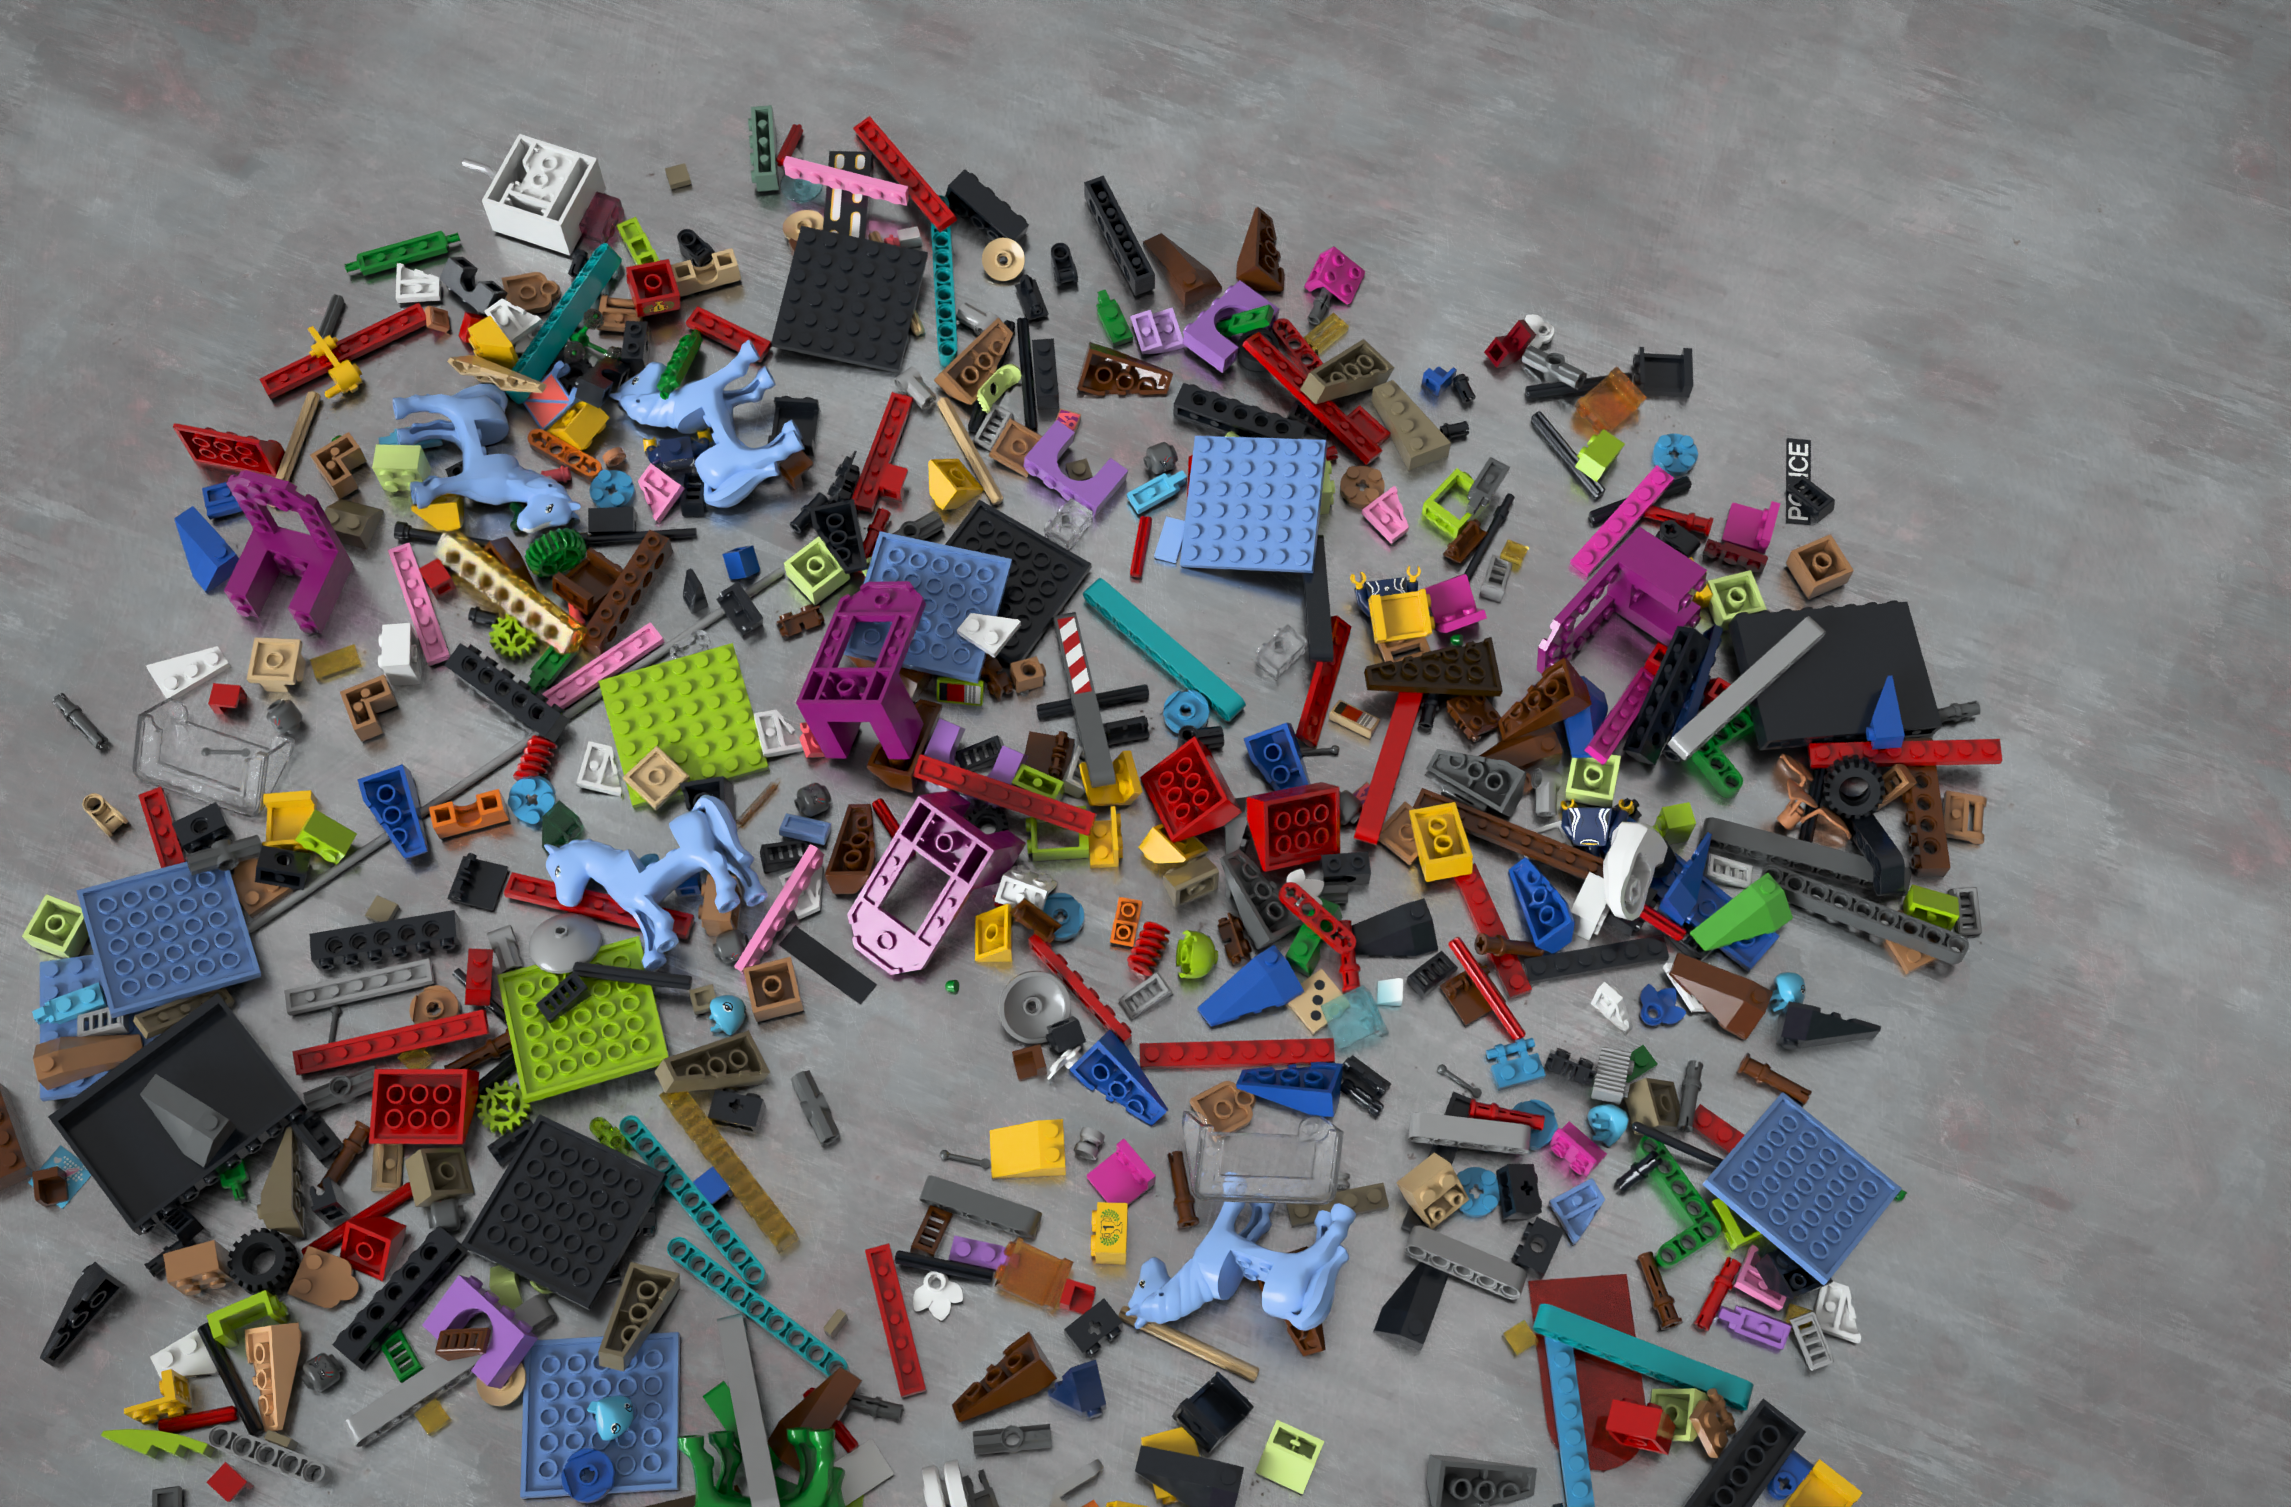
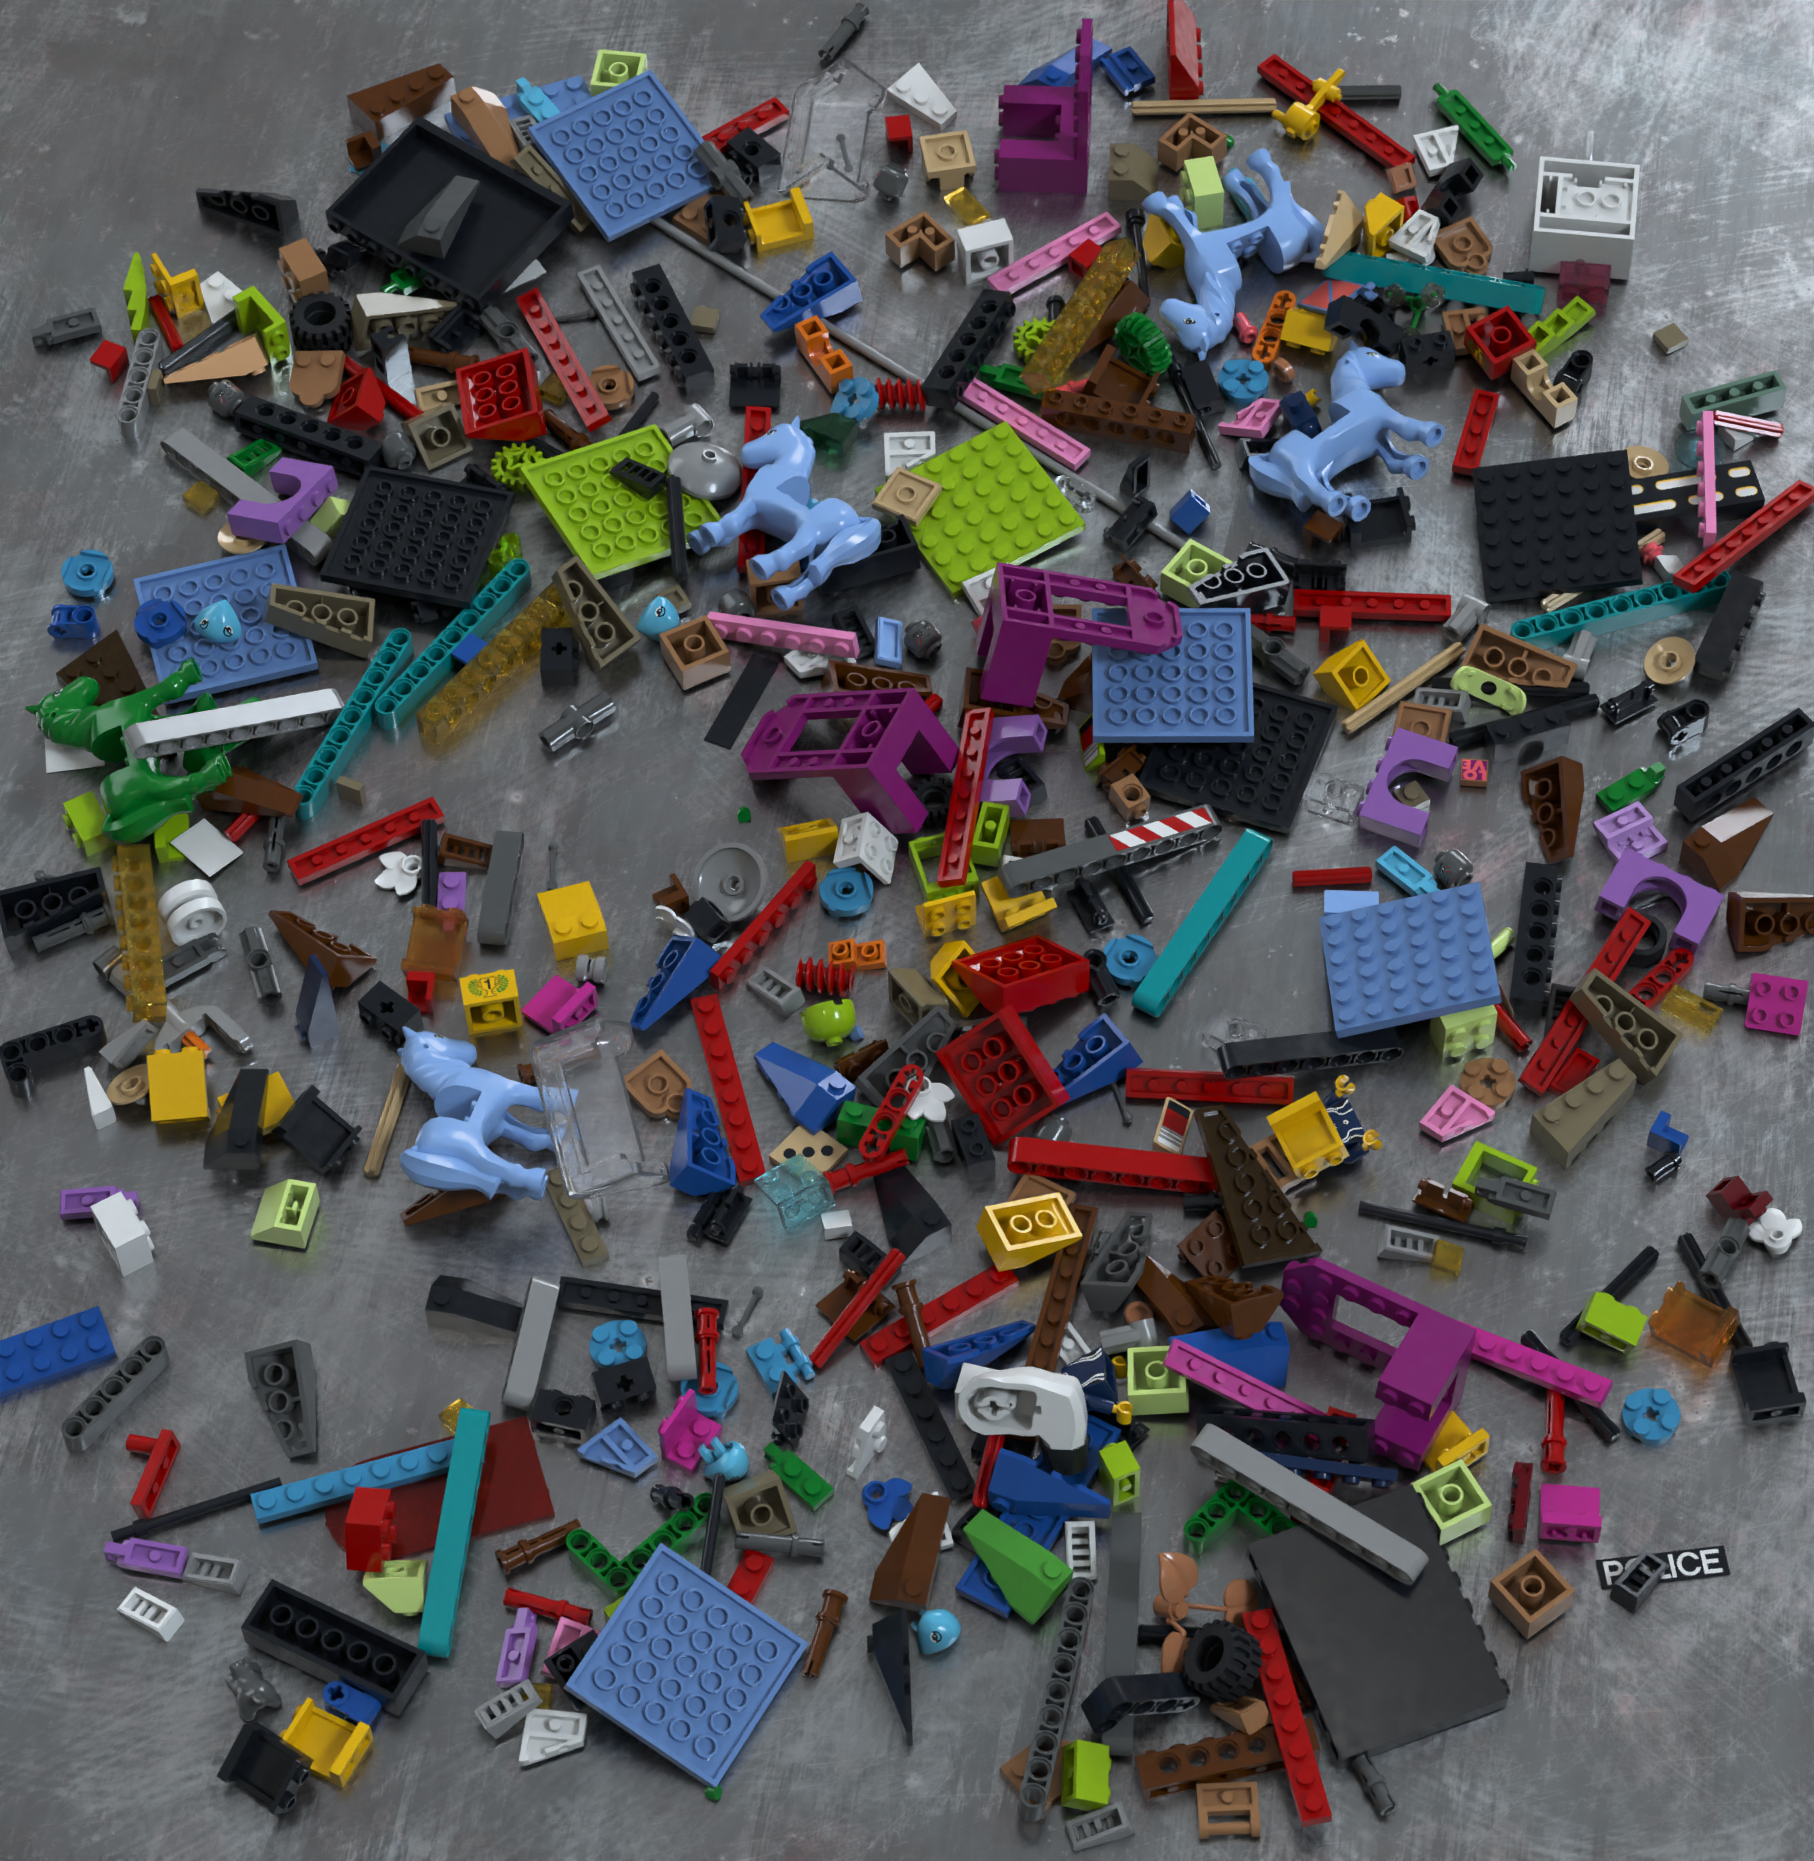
camera: 80 degrees right, 10 degrees down
tan piece [82,793,129,838] -> none
lime brick [295,809,357,865] -> none
reddish brown slope [435,1328,491,1361] -> none
red brick [465,948,493,1006] -> none
green plate [657,329,703,400] -> none
clear orange piece [736,778,780,829] -> none
white wing [957,613,1021,658] -> none
reddish brown hinge [1010,898,1062,943] -> none
green hinge [1216,305,1274,338] -> none
tan slope [1396,1153,1470,1230] -> none
dark pink bracket [1425,574,1487,633] -> none
black pin [1440,421,1469,440] -> none
light grey brick [1591,1046,1634,1105] -> none
black piece [1655,520,1701,558] -> none
medium nougat plate [1689,1388,1737,1458] -> none
blue slope [1866,675,1905,750] -> none

